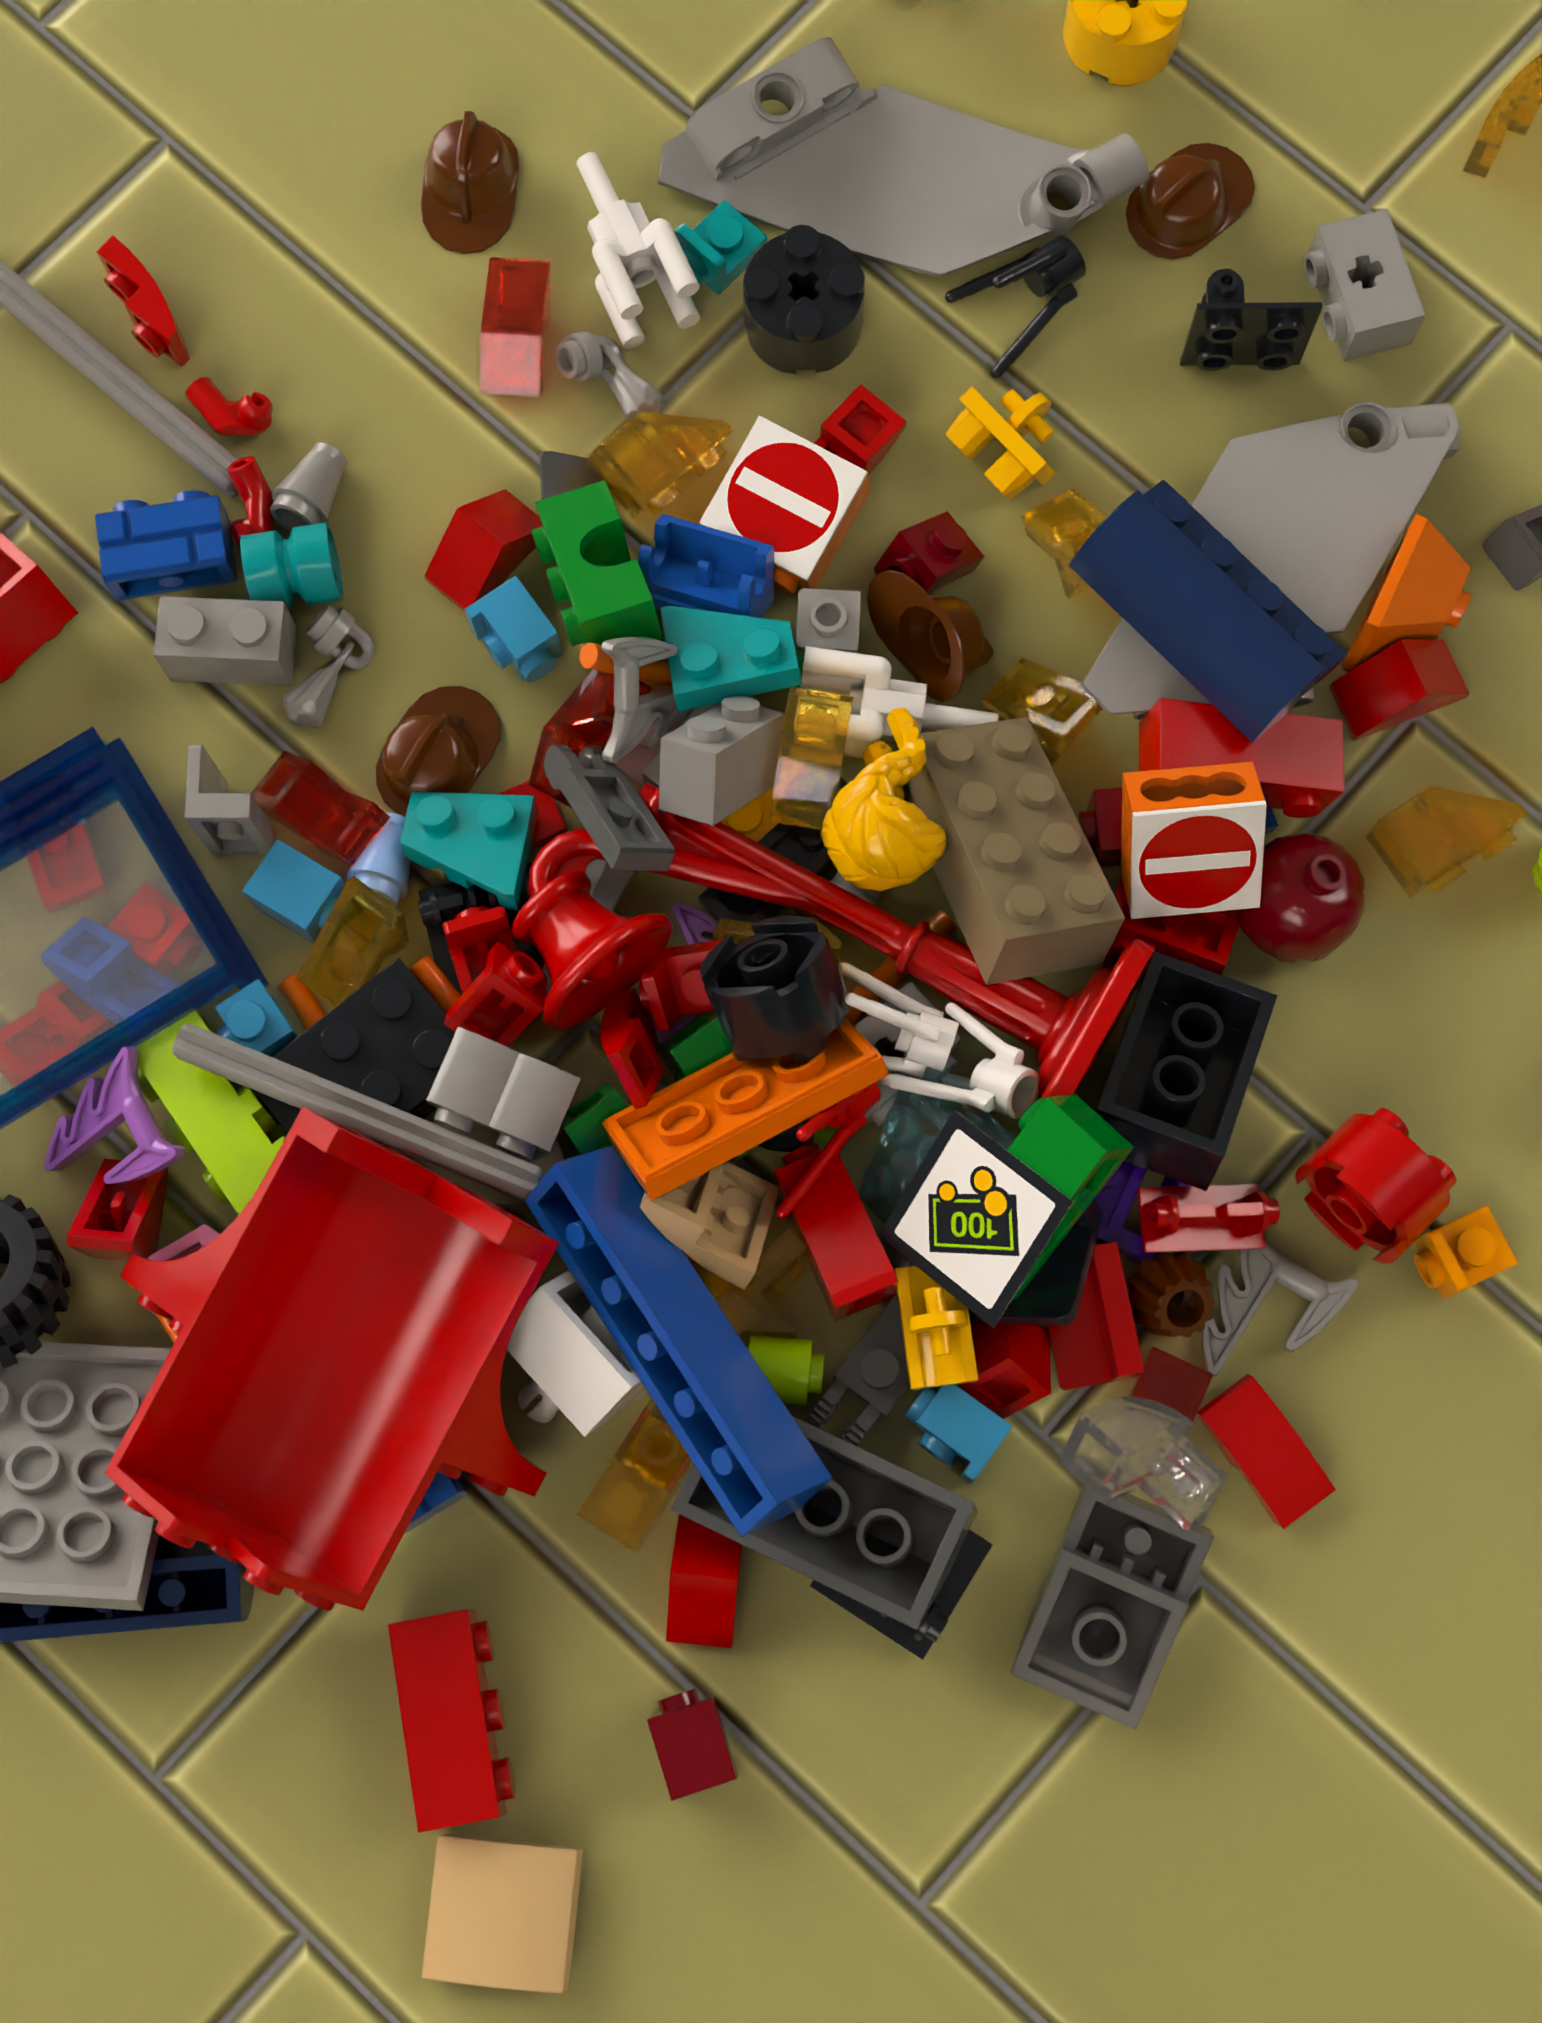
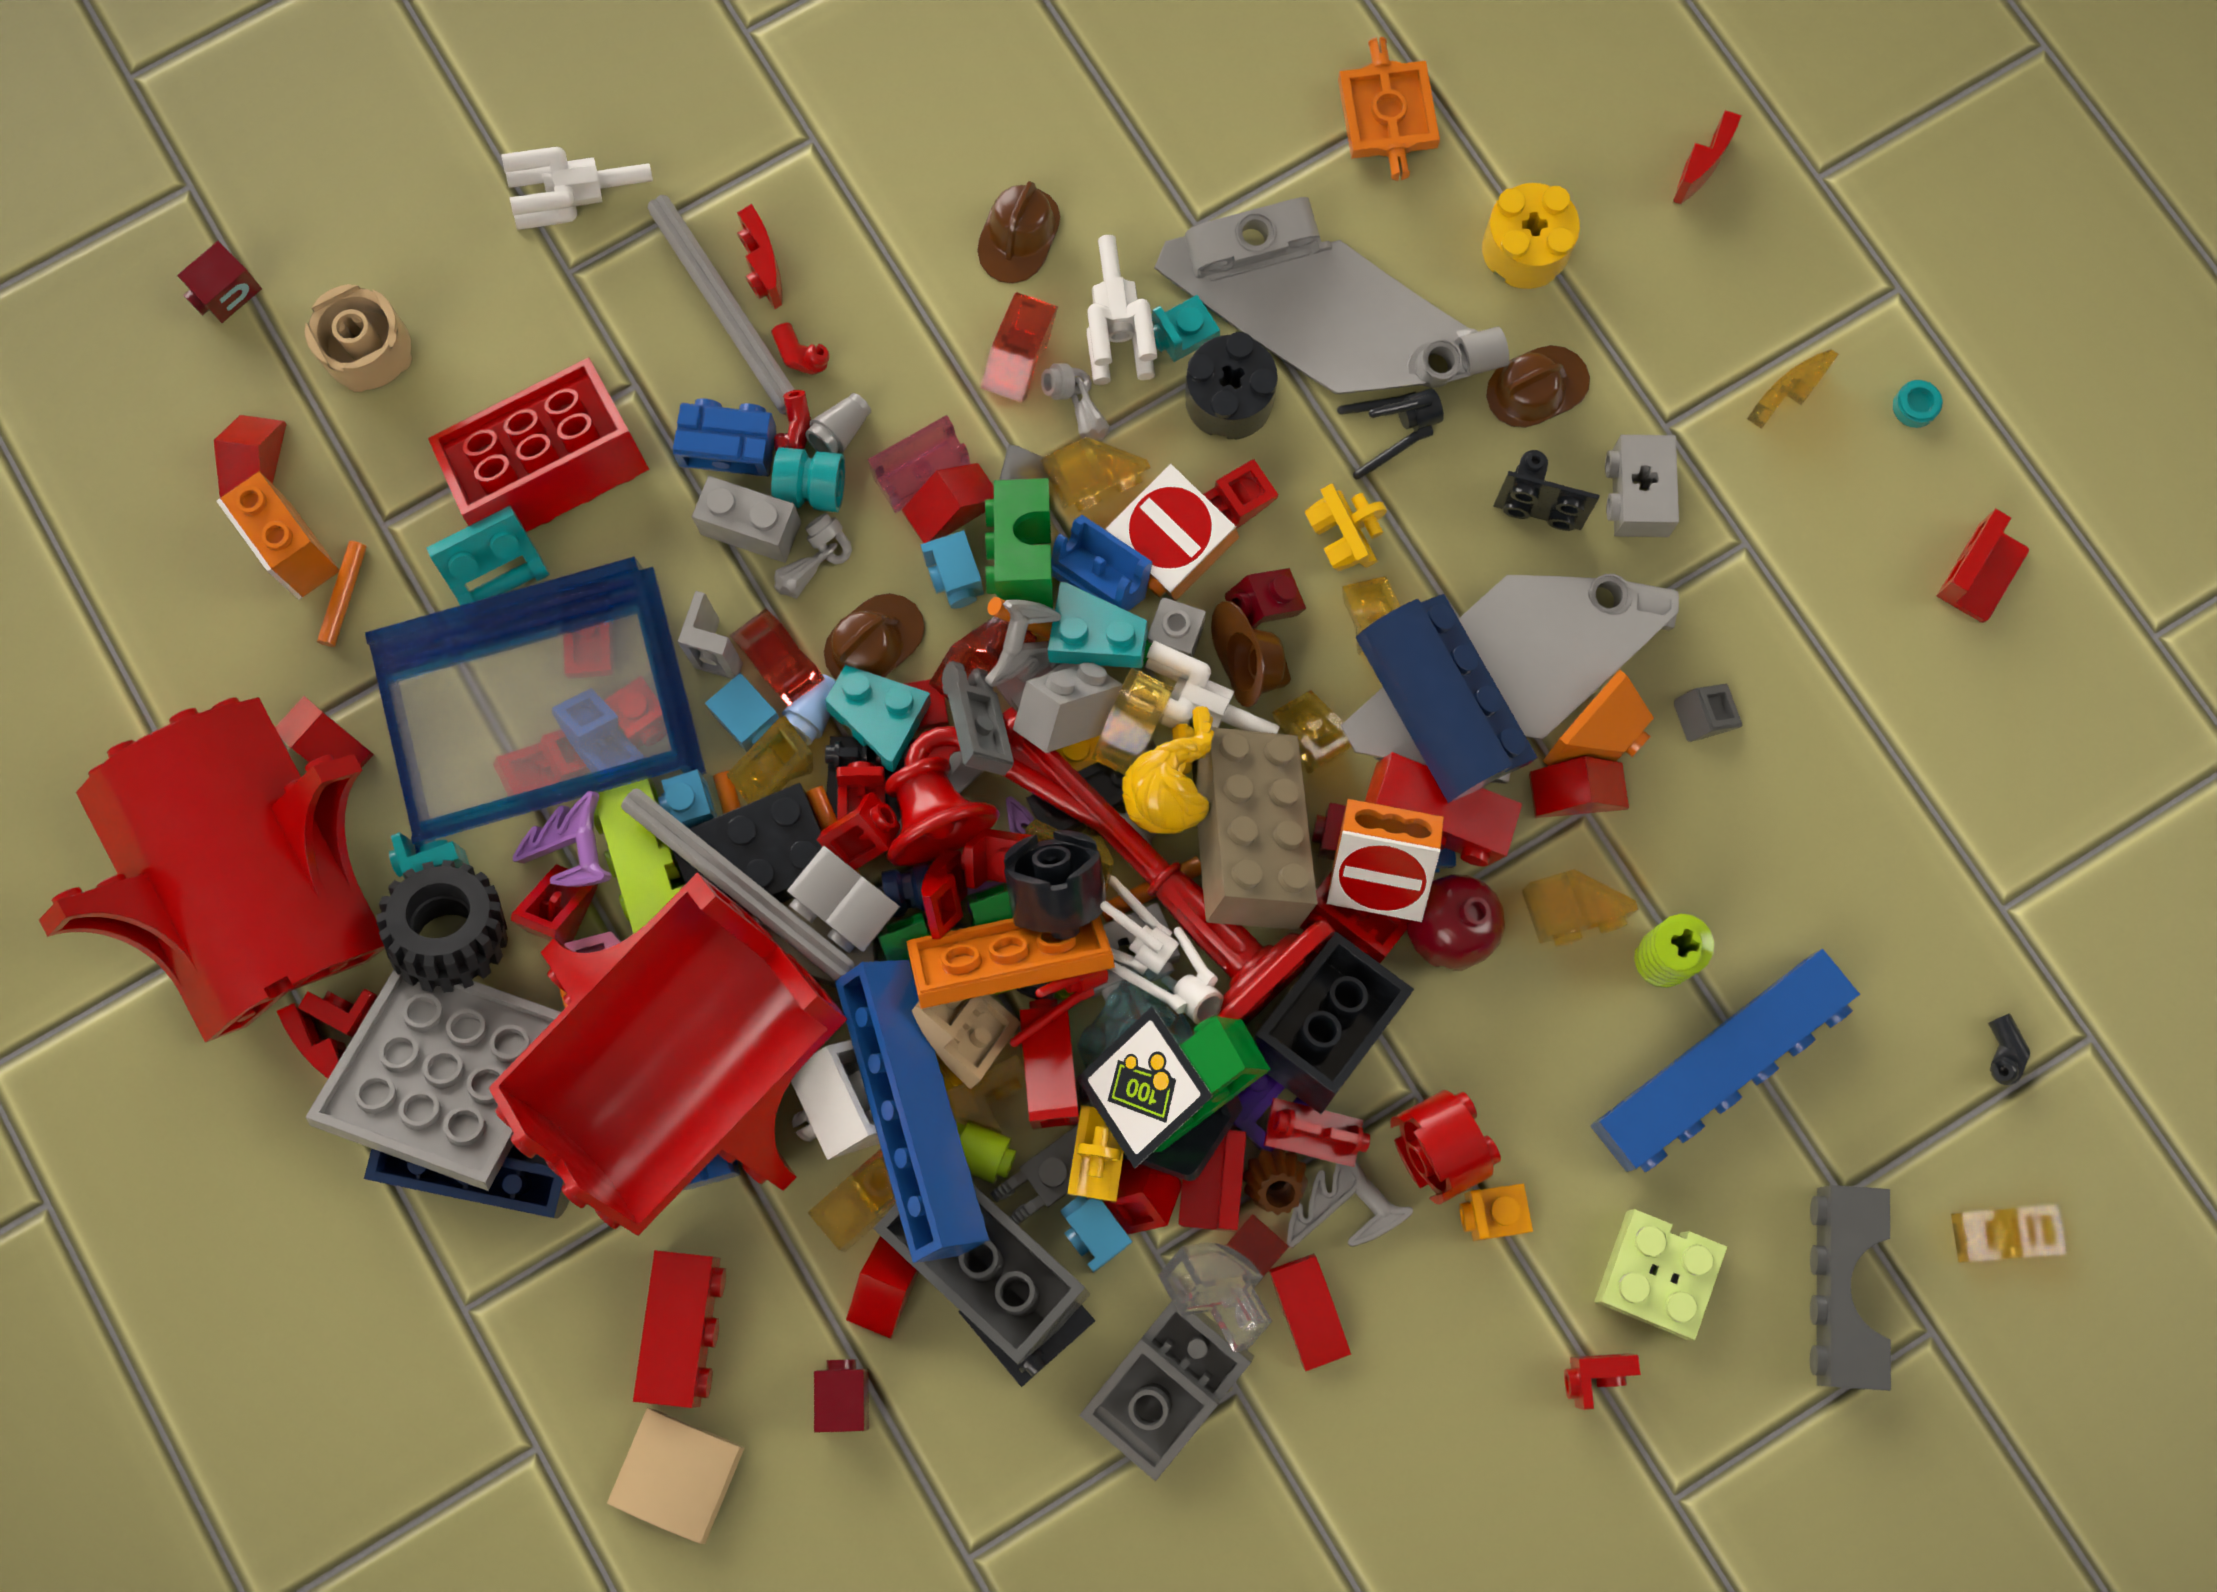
camera: 15 degrees right, 0 degrees up
none -> clear pink hinge [868,415,971,513]
none -> dark blue wheel [881,863,929,918]

